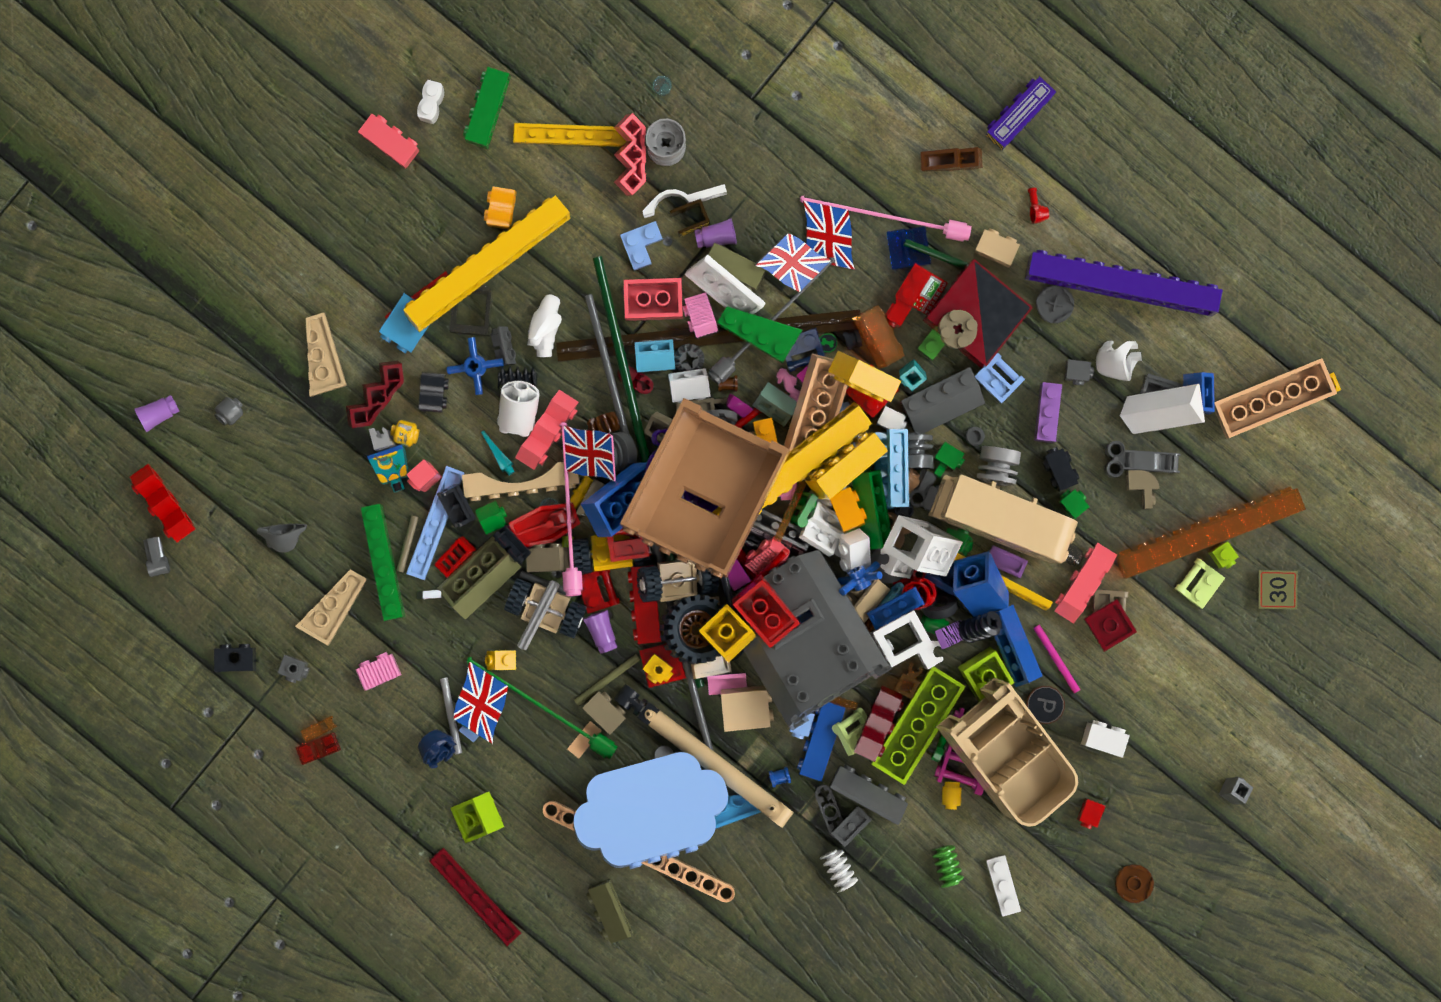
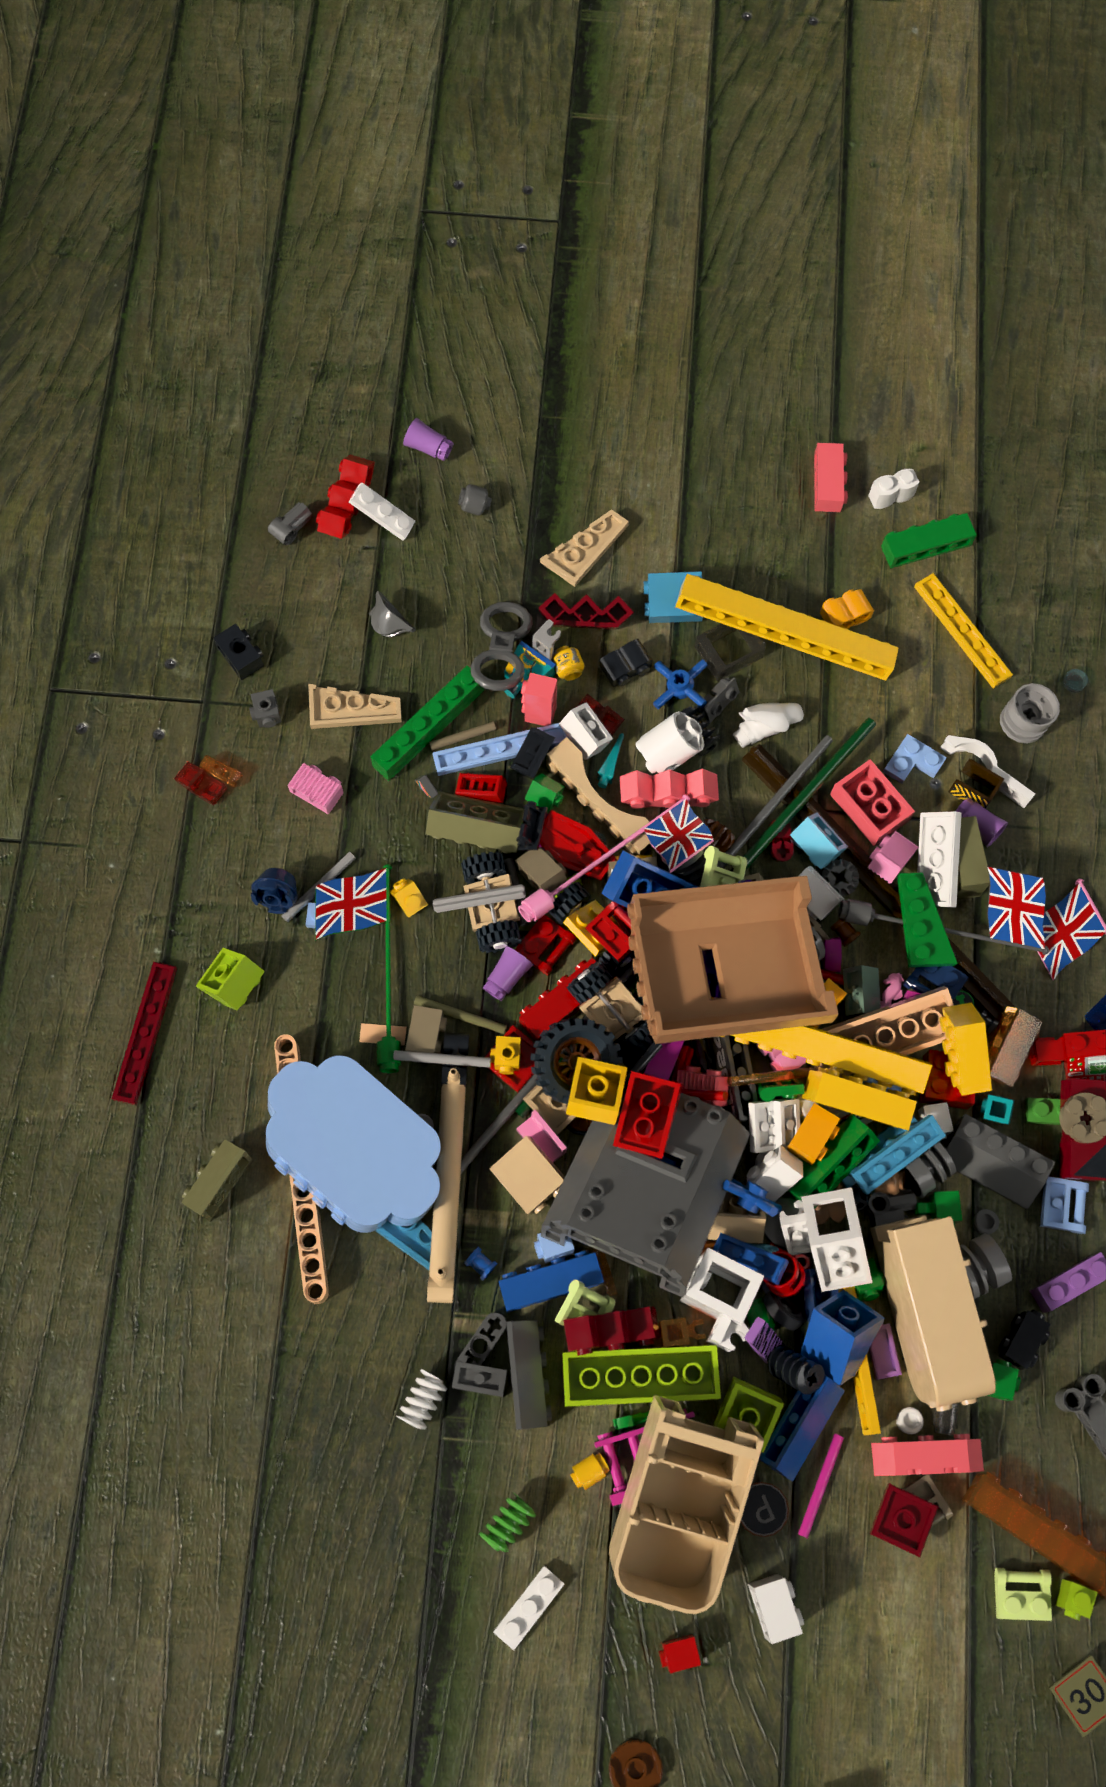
camera: 50 degrees right, 15 degrees down
coral brick [614,113,646,196] -> none
dark tan brick [1126,470,1160,509] -> none
none -> white plate [349,482,415,541]
none -> light grey bar [393,1050,491,1068]
none -> dark grey bar [471,602,533,691]
none -> white brick [559,702,613,760]
none -> clear red slope [576,693,625,736]
none -> yellowish green plate [700,846,747,887]
none -> white tile [896,1407,924,1434]

